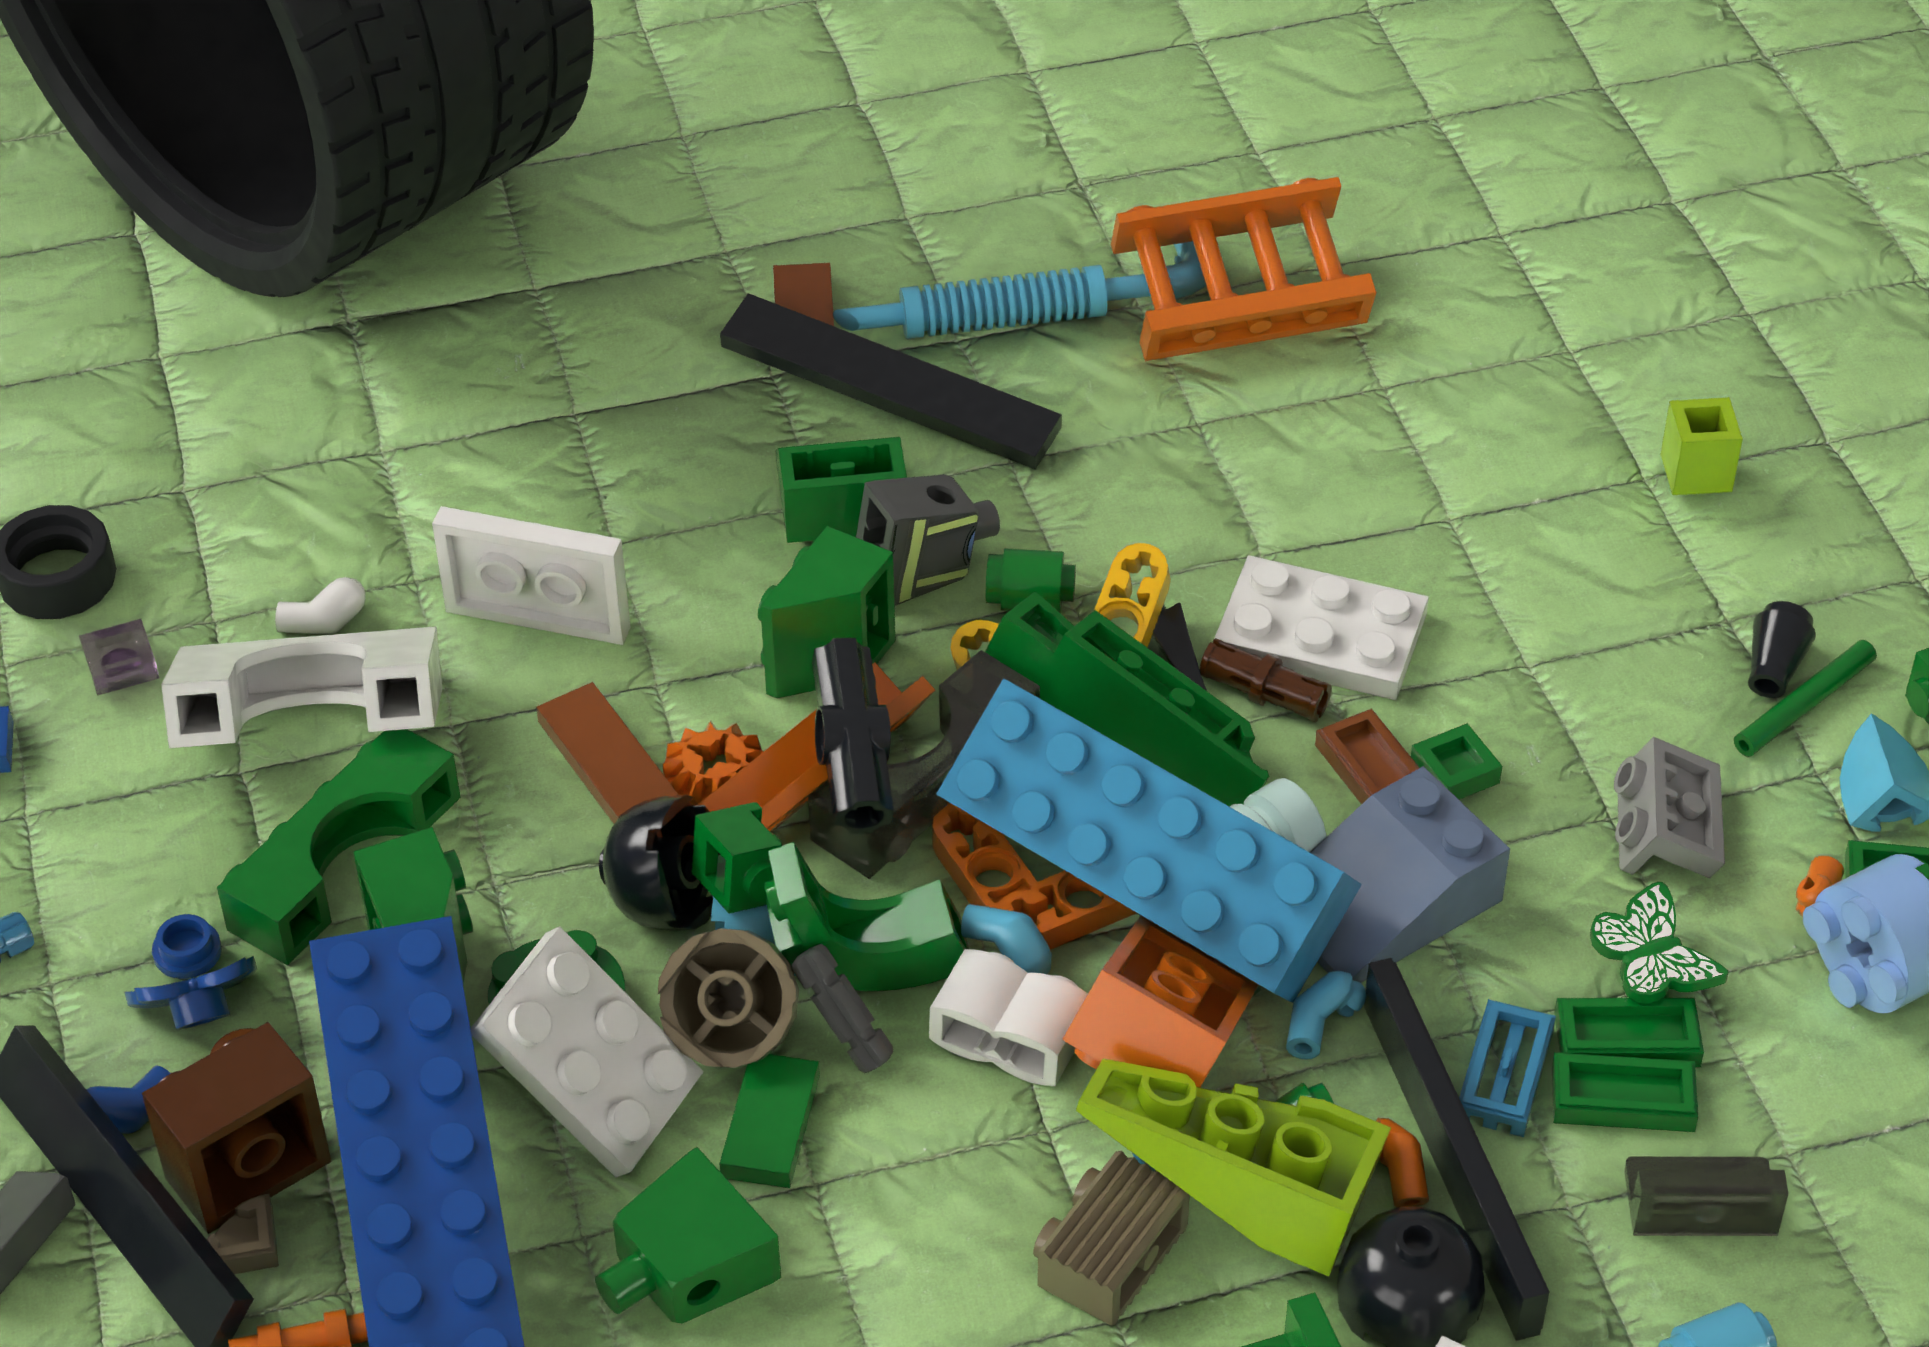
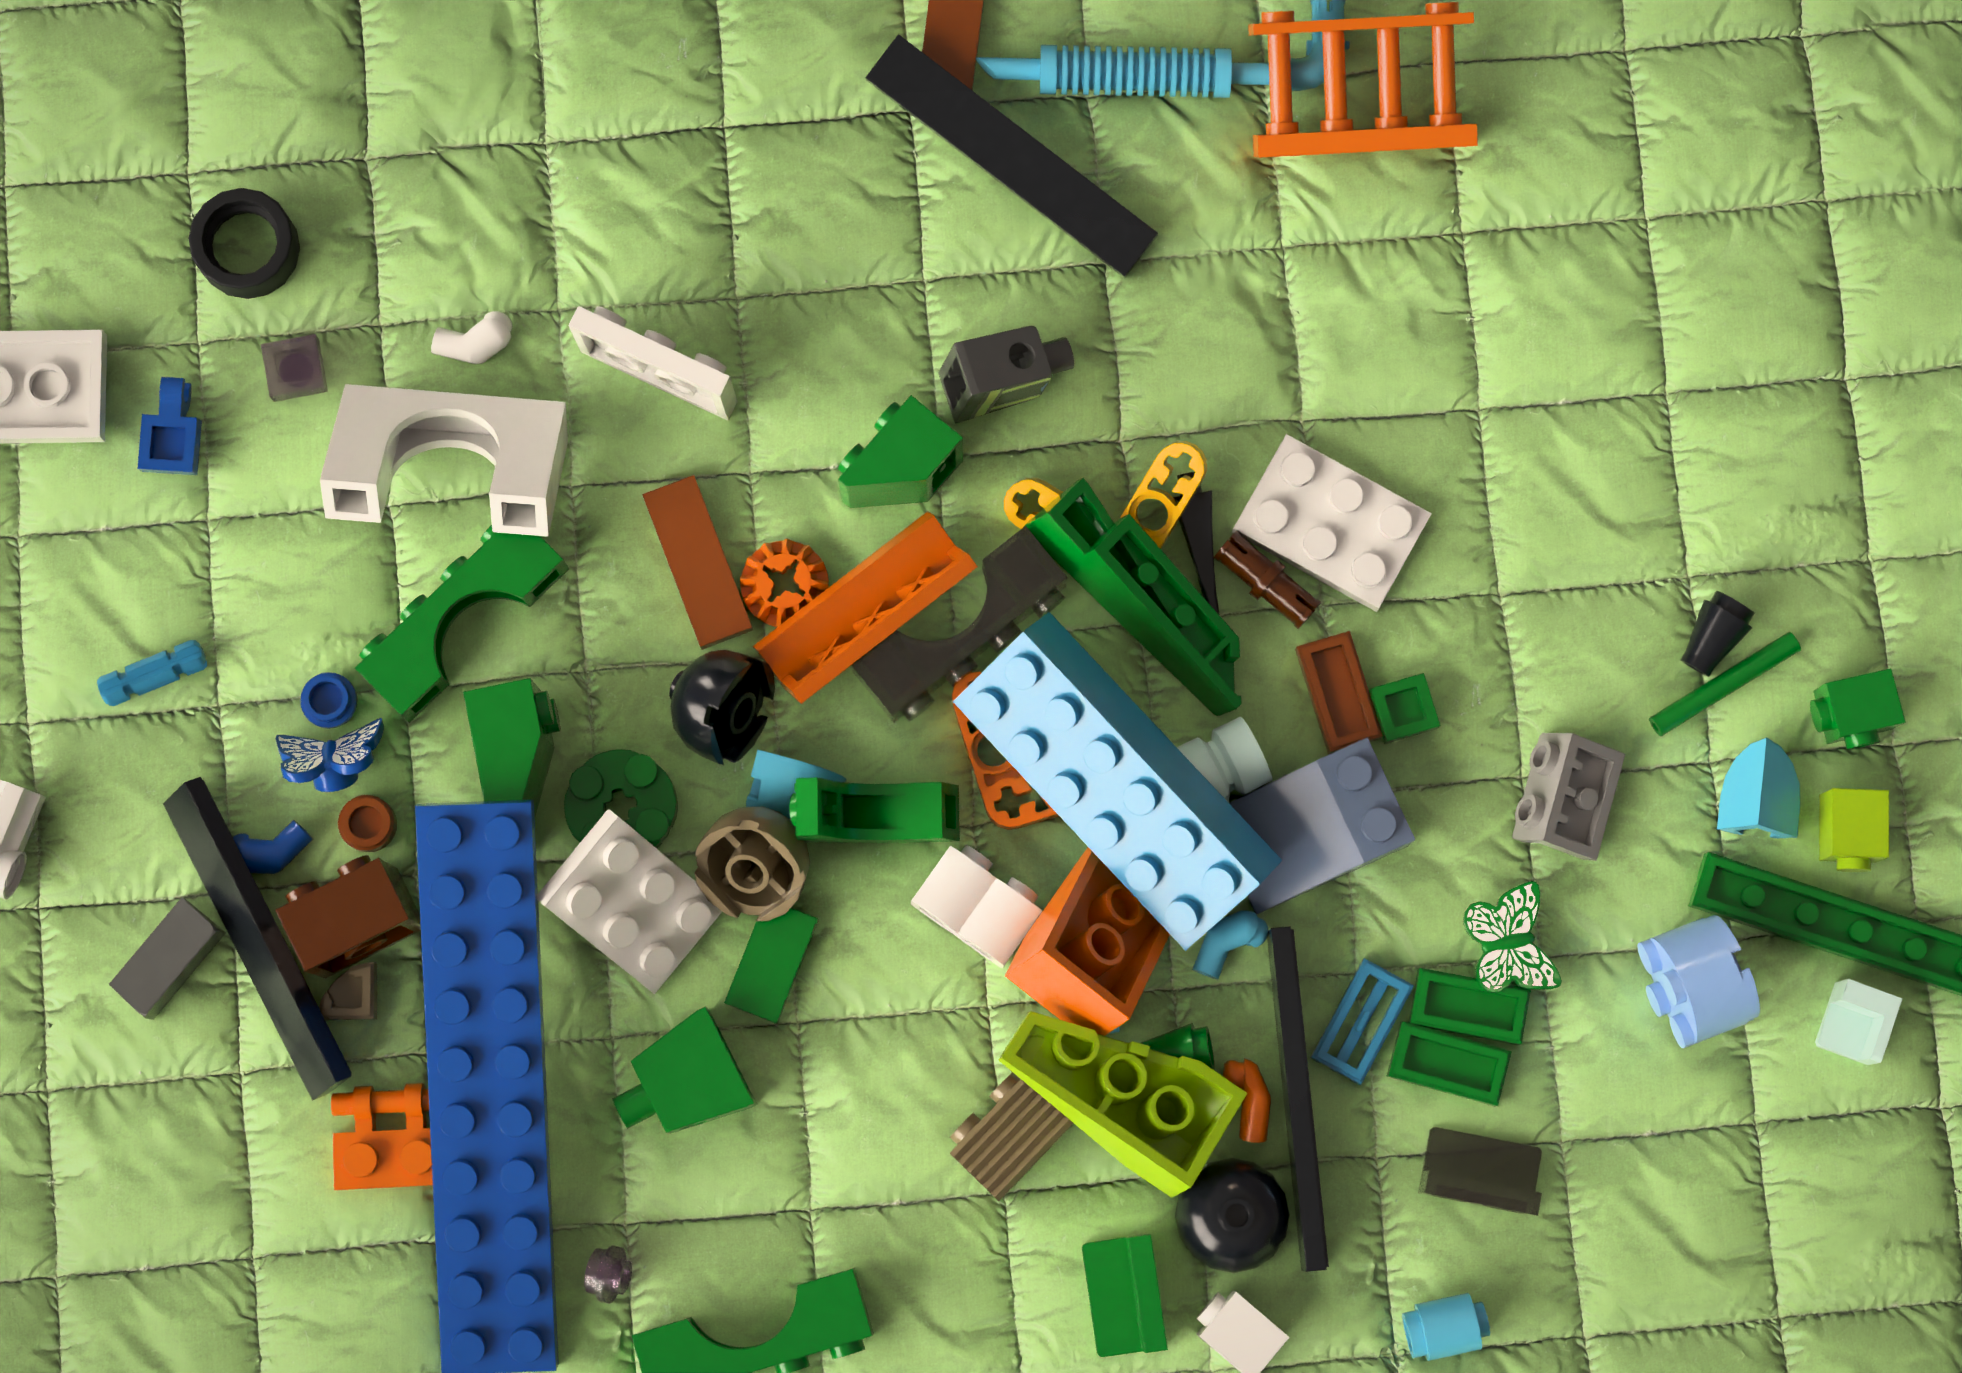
camera: 10 degrees right, 35 degrees up
green brick [692,802,782,914] -> none
green slope [775,437,907,543] -> none
dark grey axle [792,944,893,1073] -> none
black piece [812,638,894,834] -> none
medium azure arm [961,904,1052,974] -> none
green brick [985,548,1076,613] -> none
lime brick [1660,397,1743,495] -> none
orange arm [1796,856,1844,917] -> none

